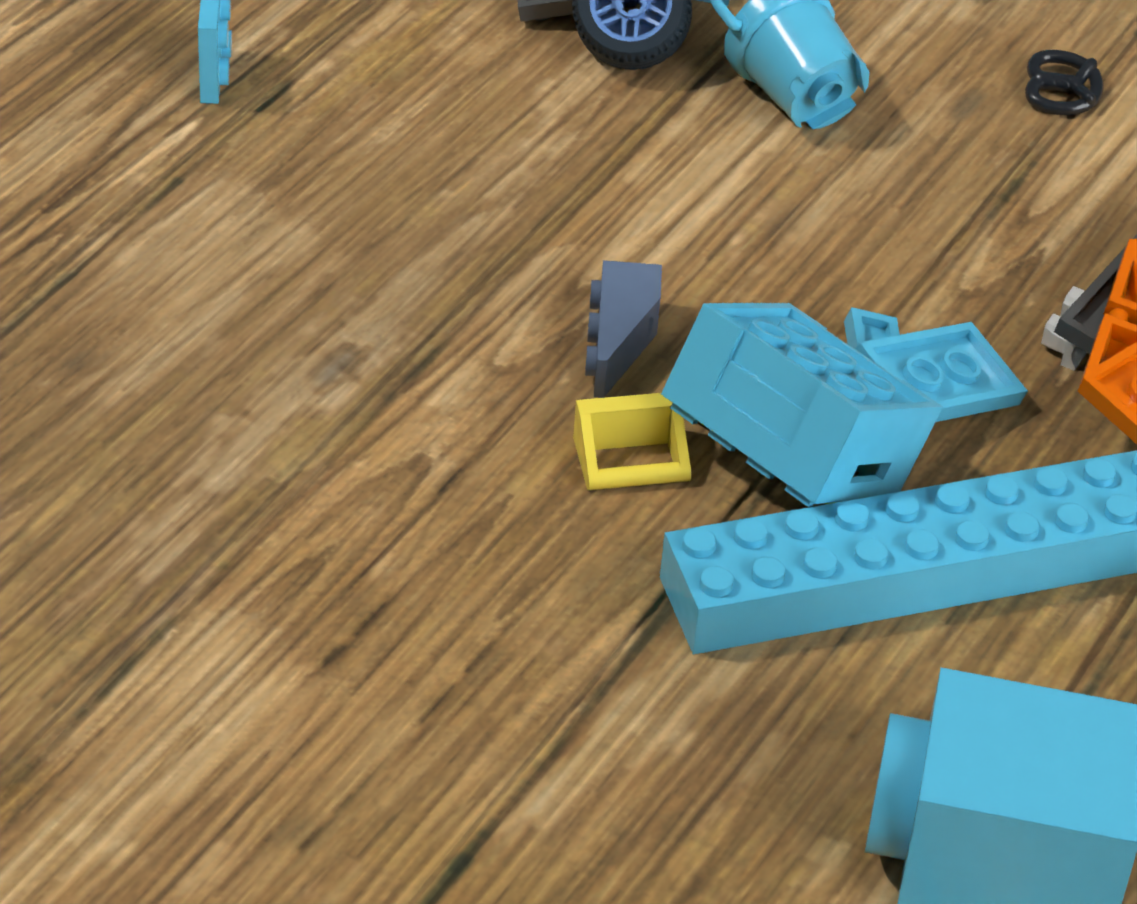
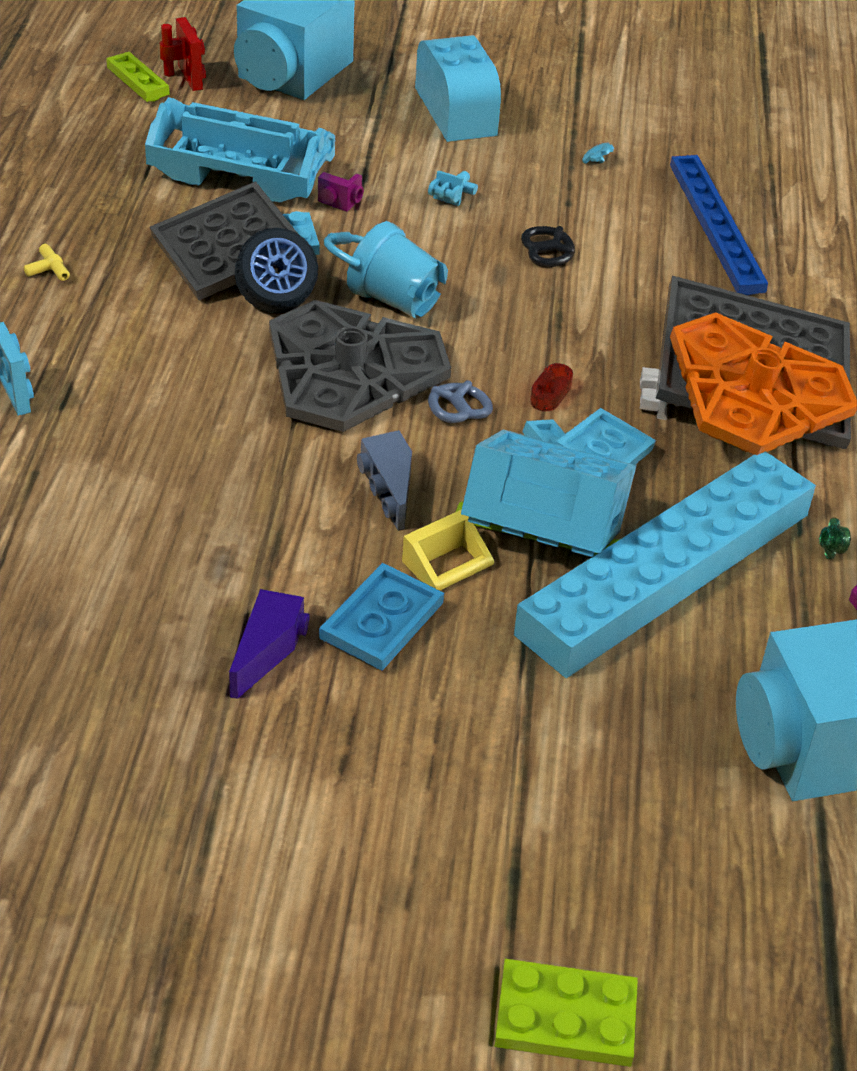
camera: 25 degrees left, 0 degrees up
none -> dark purple slope [229,589,310,699]
none -> dark grey plate [269,300,451,432]
none -> dark azure plate [319,563,444,671]
none -> sand blue piece [428,380,493,423]
none -> clear red beam [530,363,573,411]

